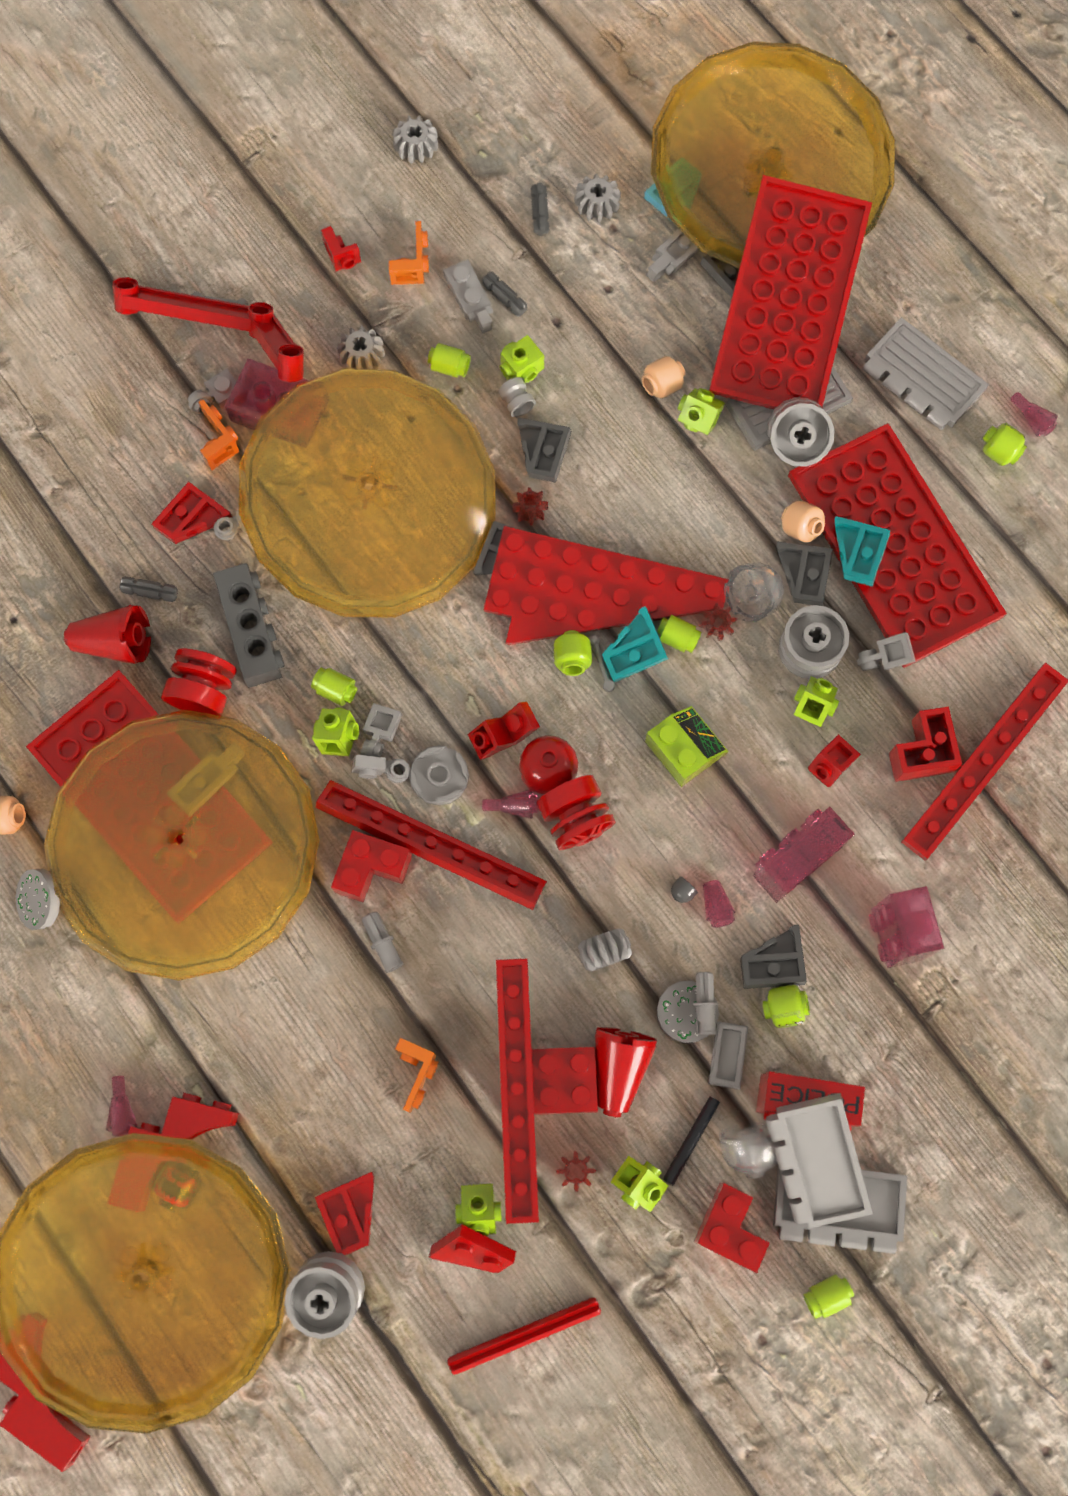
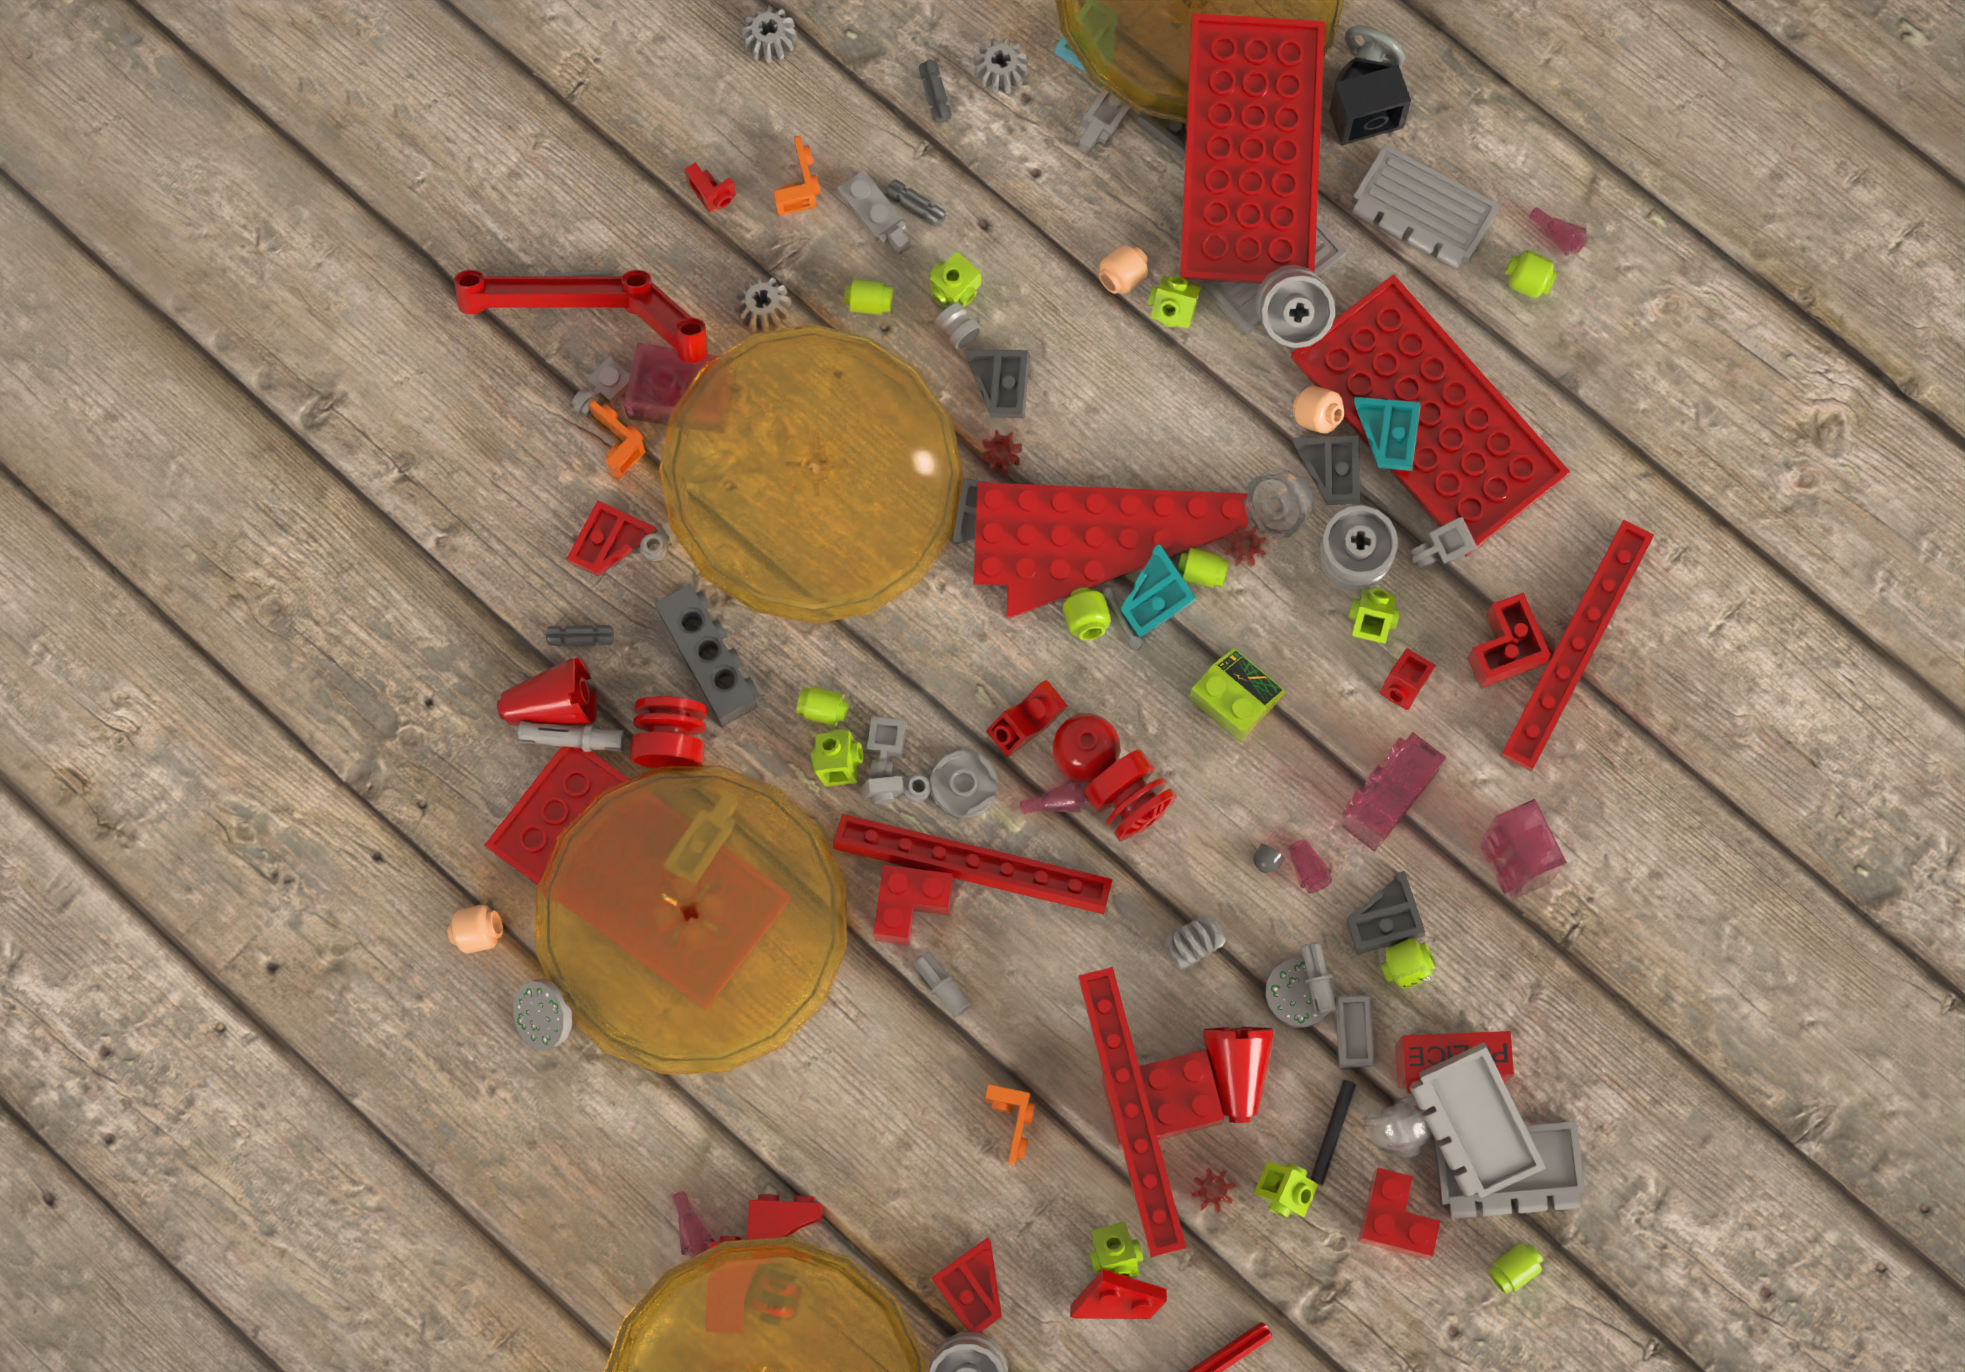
camera: 10 degrees left, 0 degrees up
none -> light grey pin [518,721,625,752]
none -> black piece [1329,25,1411,146]

